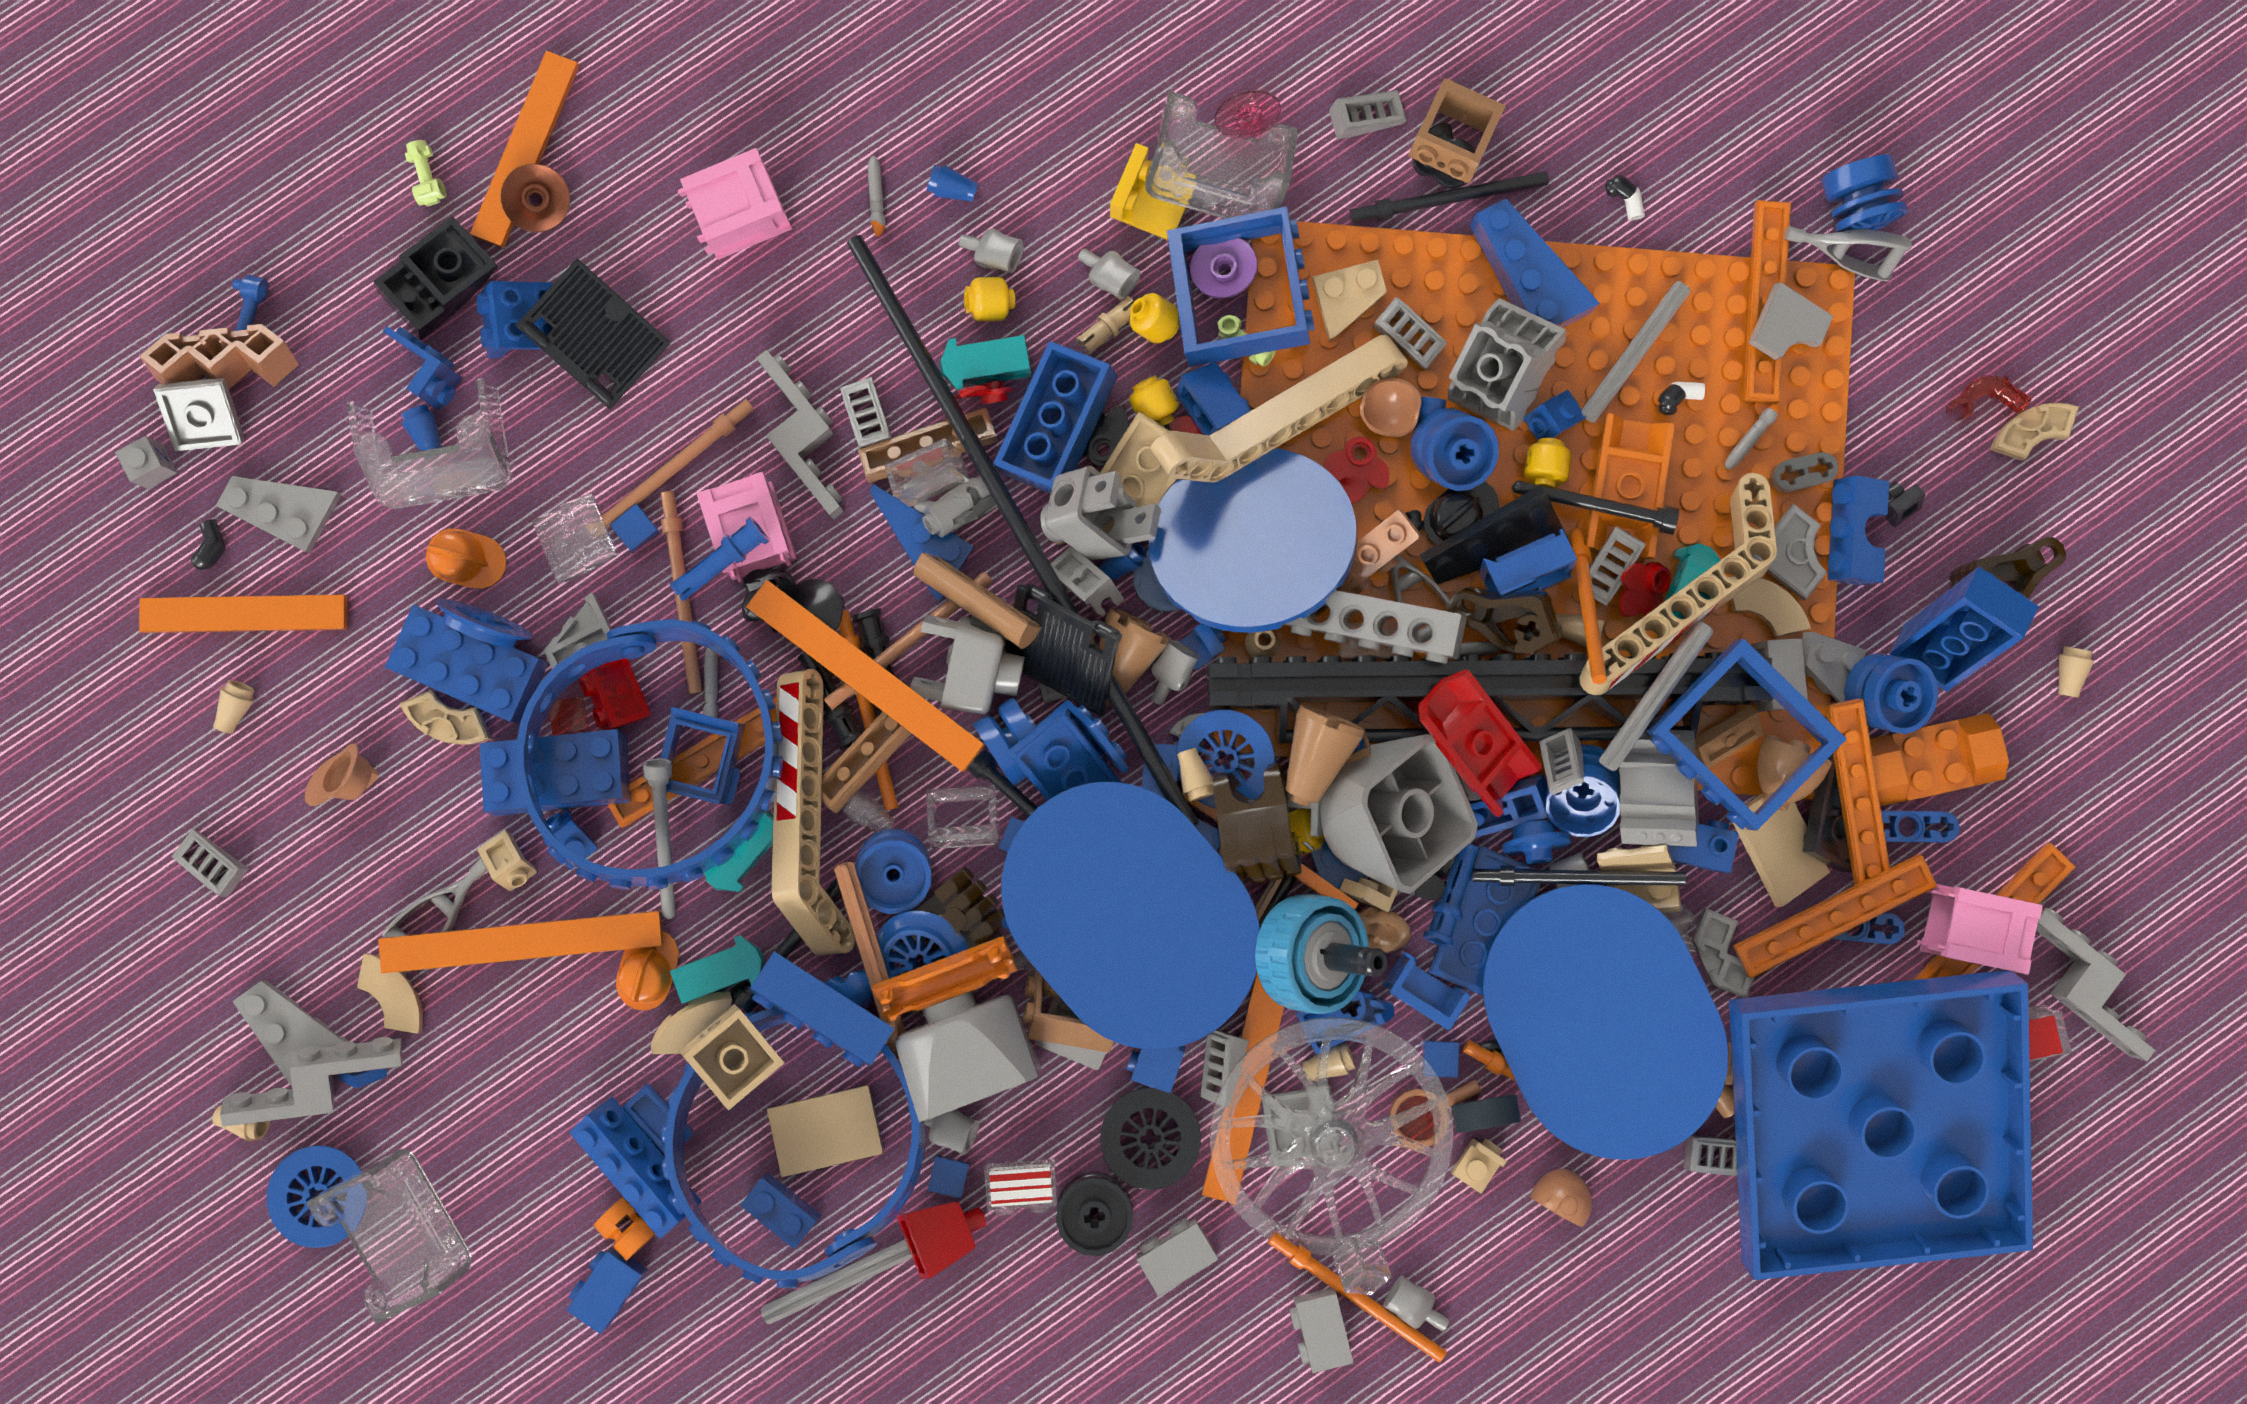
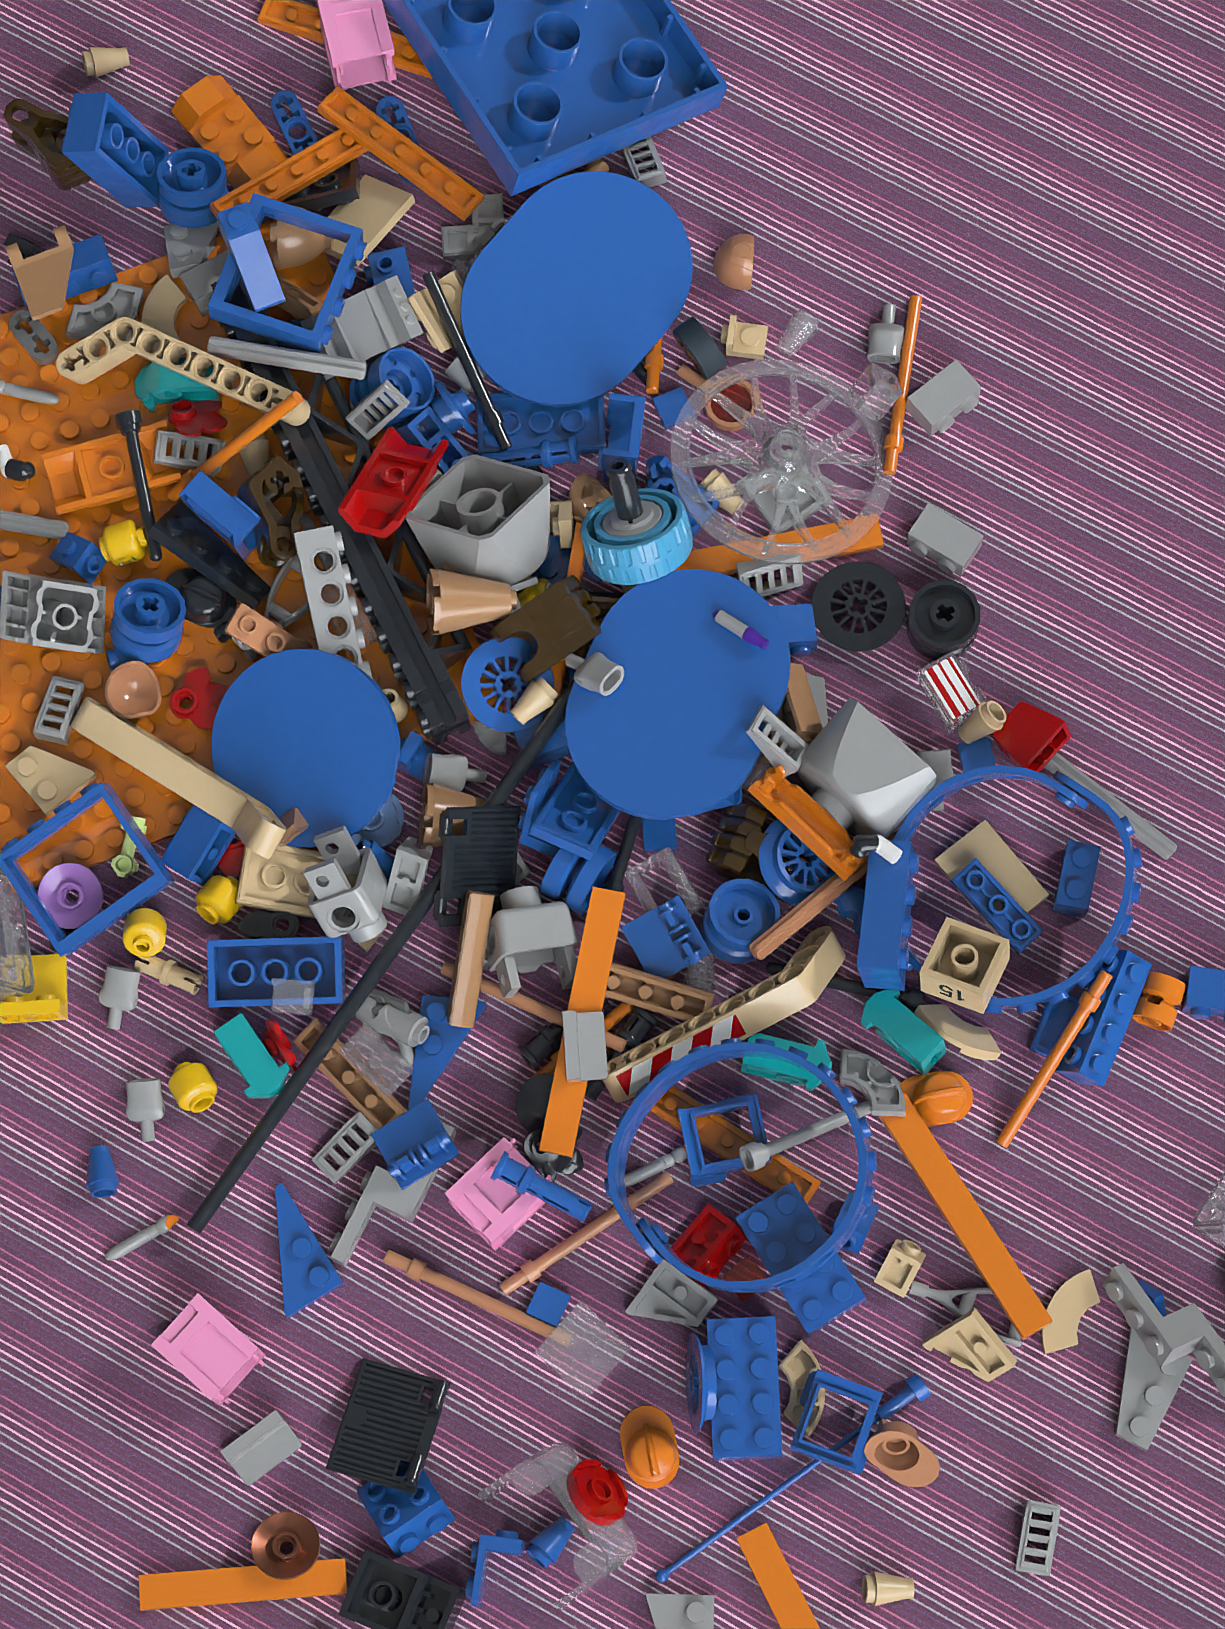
camera: 110 degrees left, 10 degrees down
none -> medium nougat flag [5,225,74,321]
none -> slope [217,202,286,313]
none -> light grey panel [220,1410,302,1486]
none -> clear panel [271,978,315,1015]
none -> blue wing [275,1183,344,1319]
none -> medium nougat slope [277,807,309,847]
none -> blue hinge [371,1099,460,1190]
none -> light grey panel [562,1010,608,1082]
none -> light grey piece [565,652,624,696]
none -> red tile [567,1459,628,1526]
none -> blue hinge [621,895,711,979]
none -> blue piece [655,1373,931,1583]
none -> piece [712,610,769,650]
none -> light grey slope [745,705,809,776]
none -> clear cone [776,309,820,358]
none -> blue piece [790,1369,883,1474]
none -> light grey tile [840,1049,906,1117]
none -> arm [850,834,902,864]
none -> tan wing [922,1308,1017,1382]
none -> blue tile [950,858,1043,954]
none -> tan cone [958,700,1006,744]
none -> orange bar [996,969,1113,1148]

